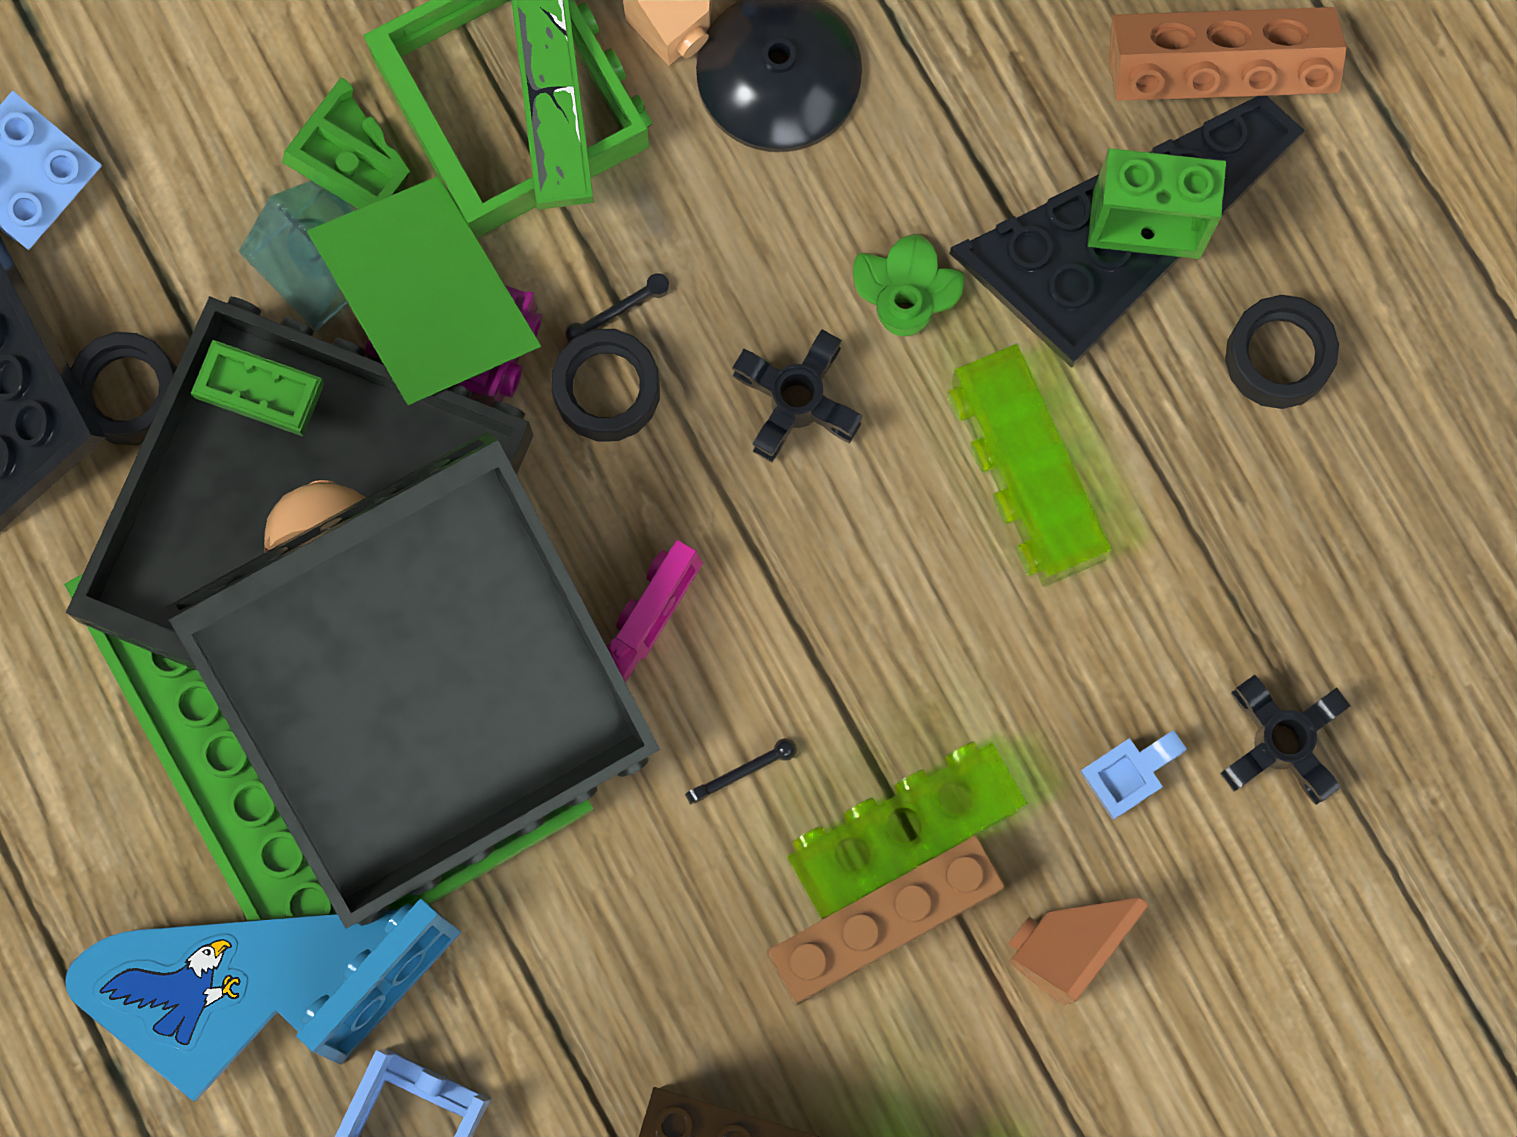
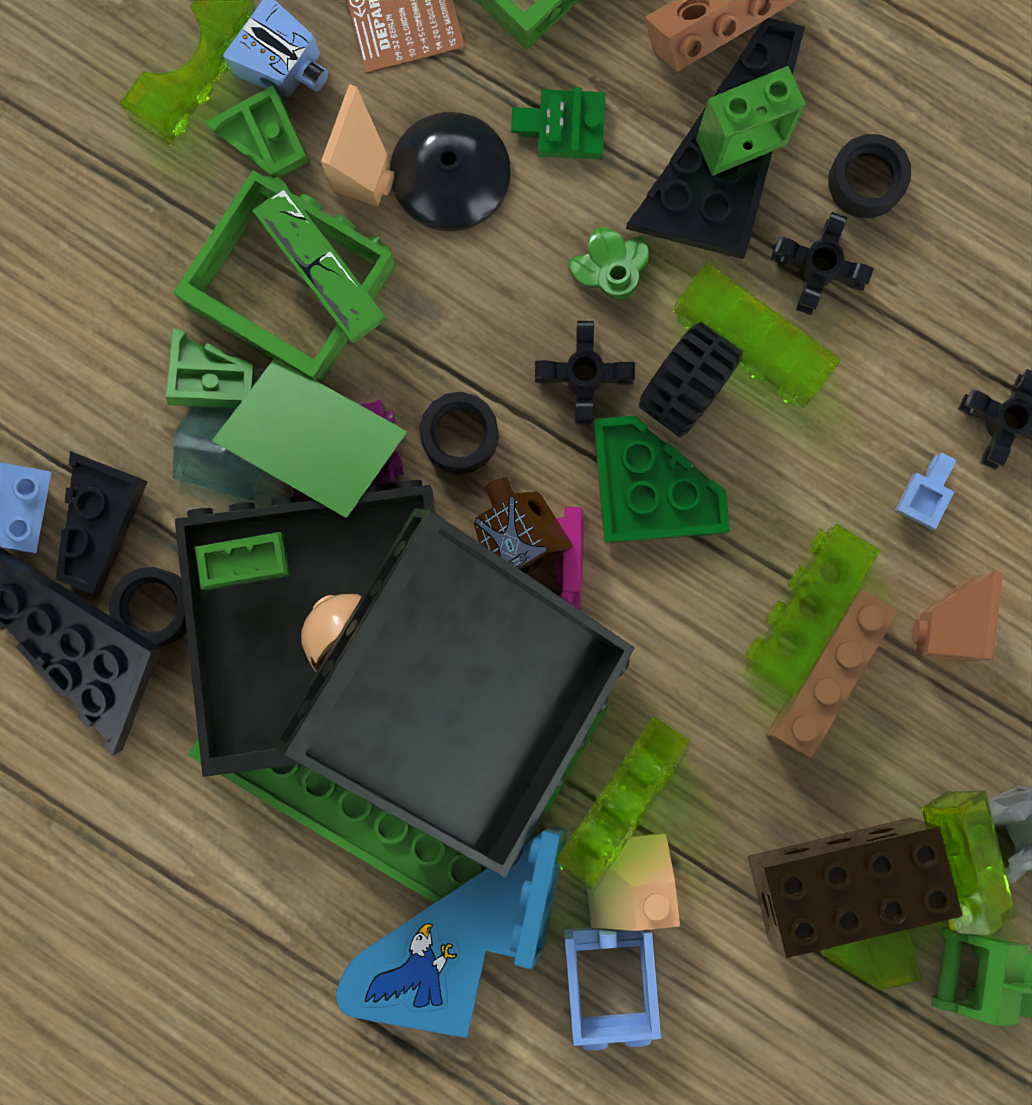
camera: 25 degrees left, 5 degrees up
black hinge [565,273,669,342] -> none
black hinge [685,738,797,805] -> none
none -> black wing [56,451,148,596]
none -> reddish brown torso [474,477,573,575]
none -> green piece [511,87,605,159]
none -> clear neon green brick [555,716,690,892]
none -> light nougat slope [582,833,680,931]
none -> green plate [593,416,730,544]
none -> black tyre [639,321,743,437]
none -> black pin [770,212,874,315]

